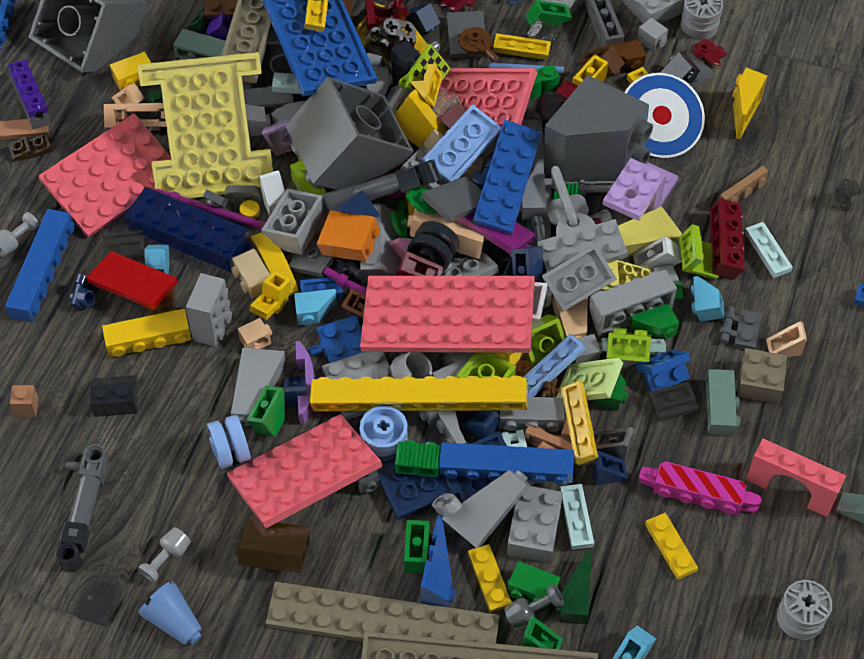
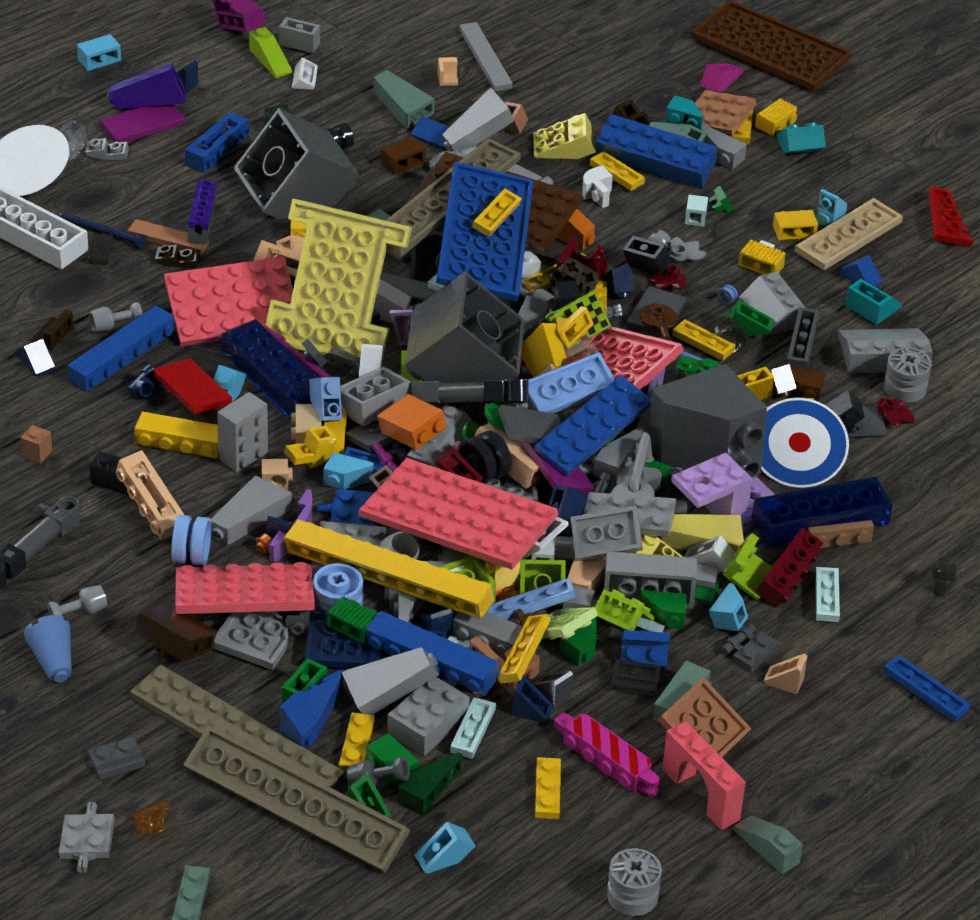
camera: 25 degrees right, 15 degrees down
yellow tile [240,200,260,219] -> none
green slope [247,385,284,437] -> none
dark blue slope [337,190,379,218] -> none
light grey beam [432,493,462,517] -> none
light grey brick [637,18,668,52] -> none
yellow slope [732,68,767,140] -> none
dark tan brick [737,348,787,404] -> none
none -> light nougat brick [116,450,184,540]
none -> light grey plate [213,611,288,670]
none -> orange plate [255,534,273,554]
none -> medium blue slope [309,377,342,421]
none -> nougat plate [657,677,751,757]
none -> clear blue brick [752,477,893,547]

